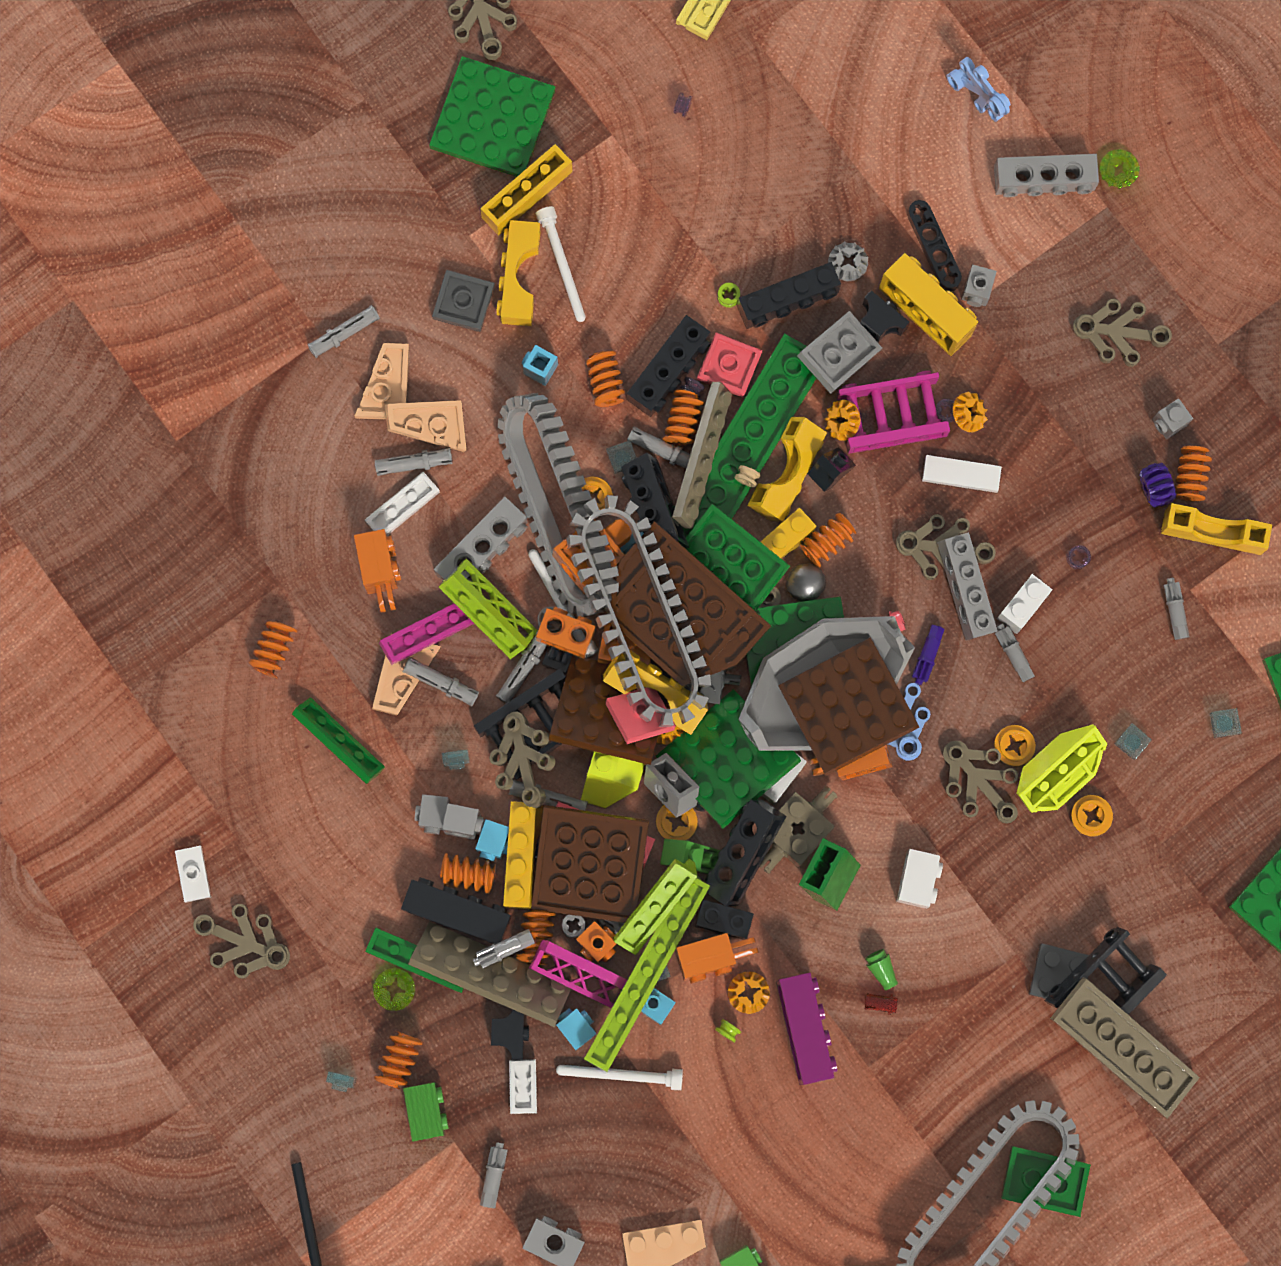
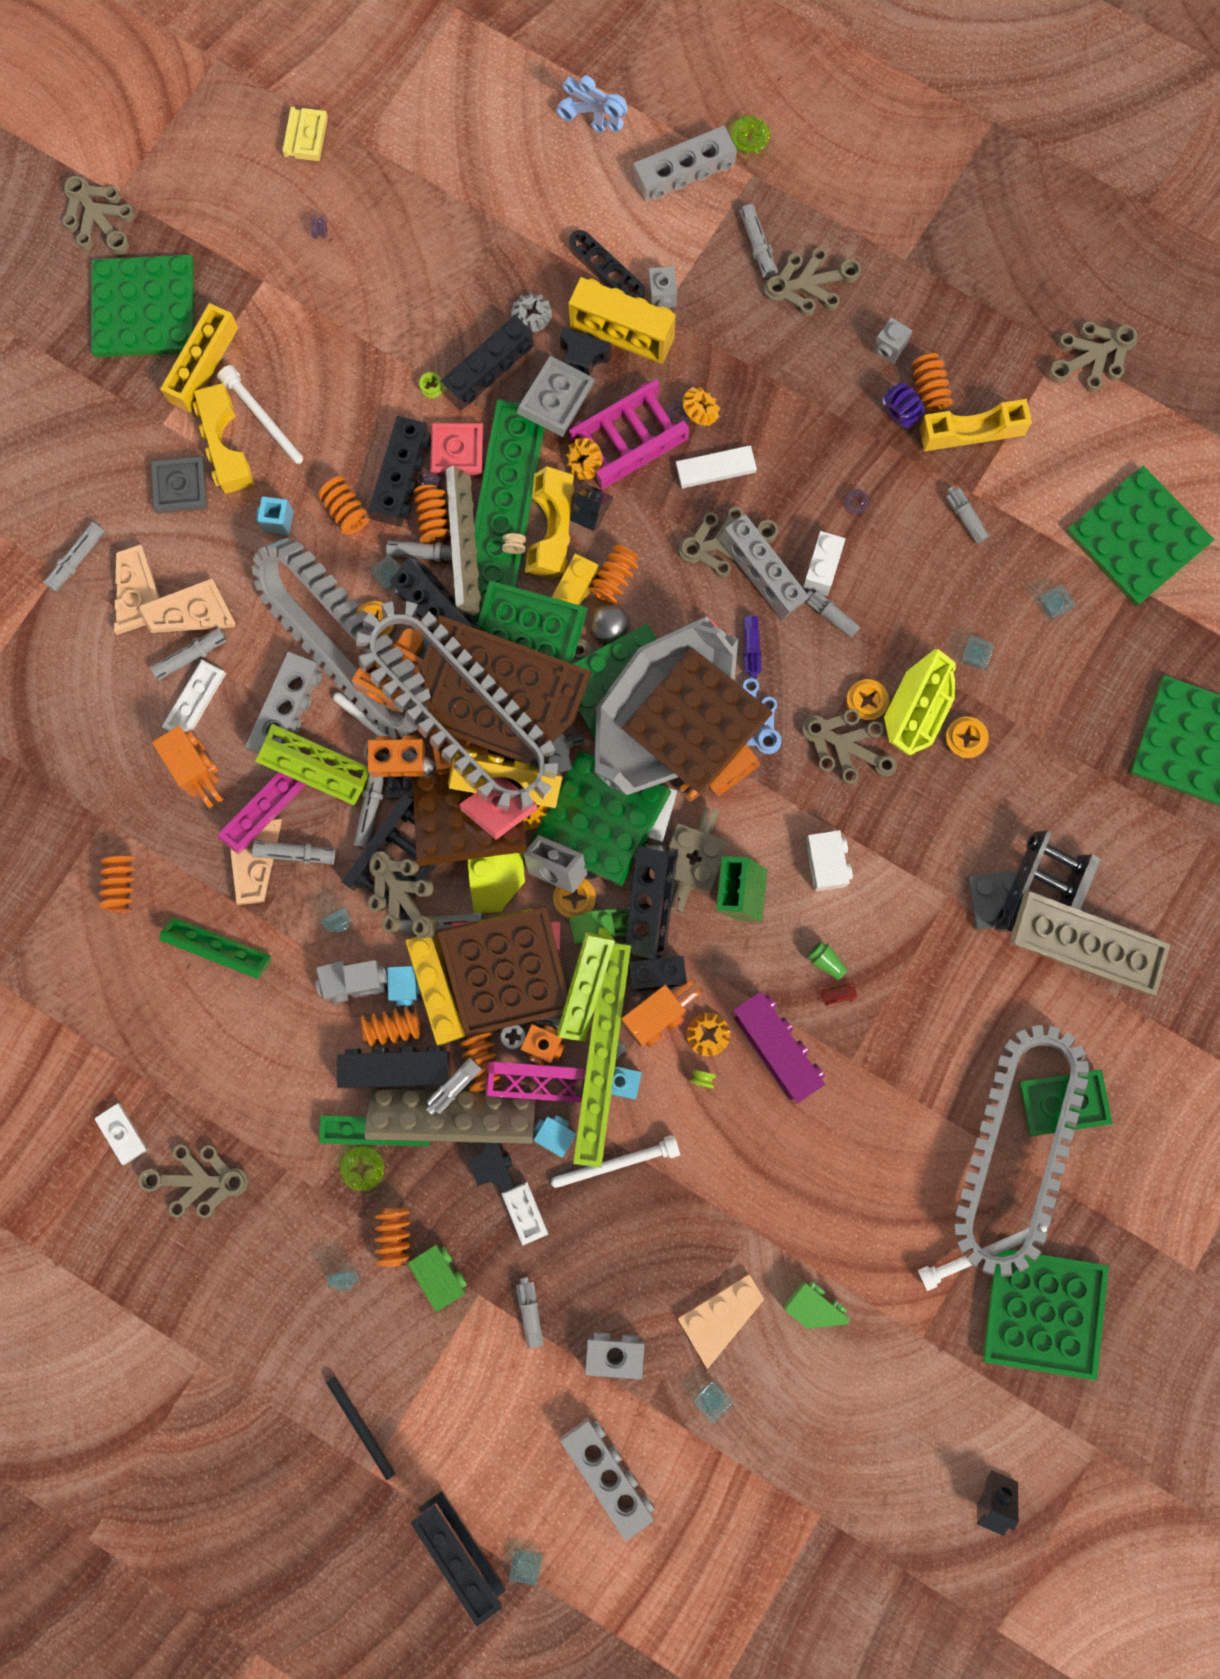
camera: 15 degrees left, 0 degrees up
none -> light grey pin [739,204,778,279]

